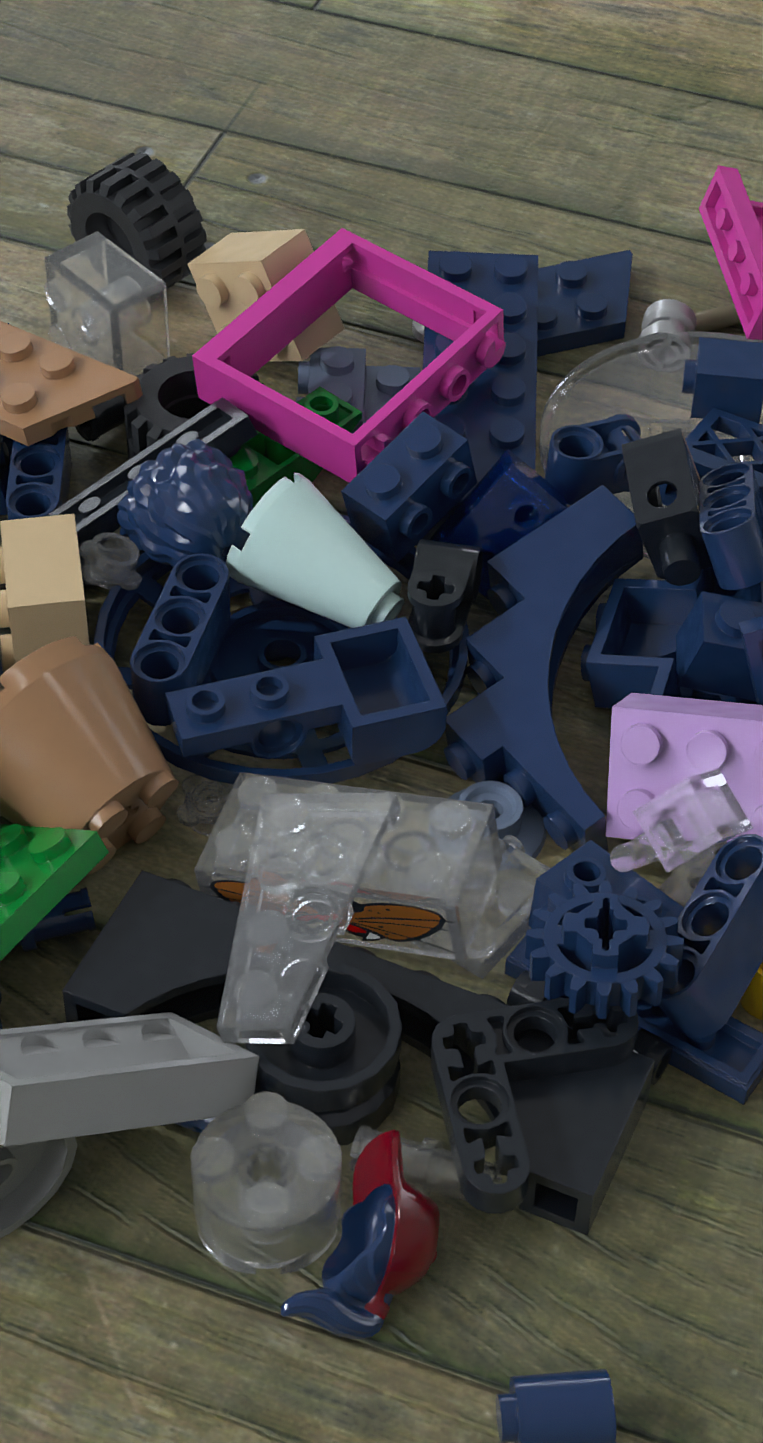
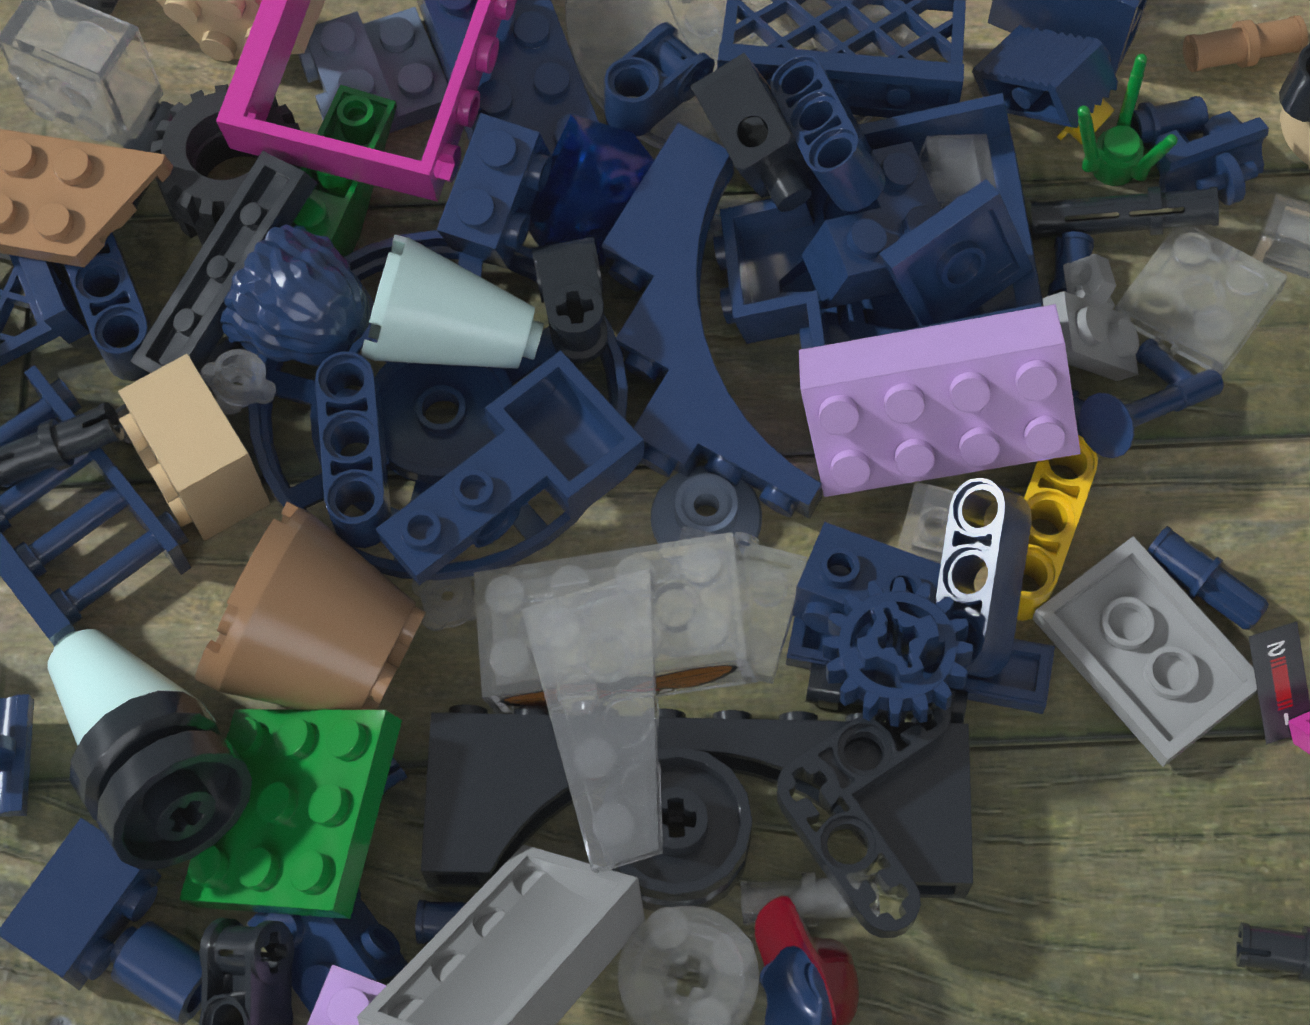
camera: 20 degrees left, 20 degrees up
clear brick [610,769,753,872] -> none

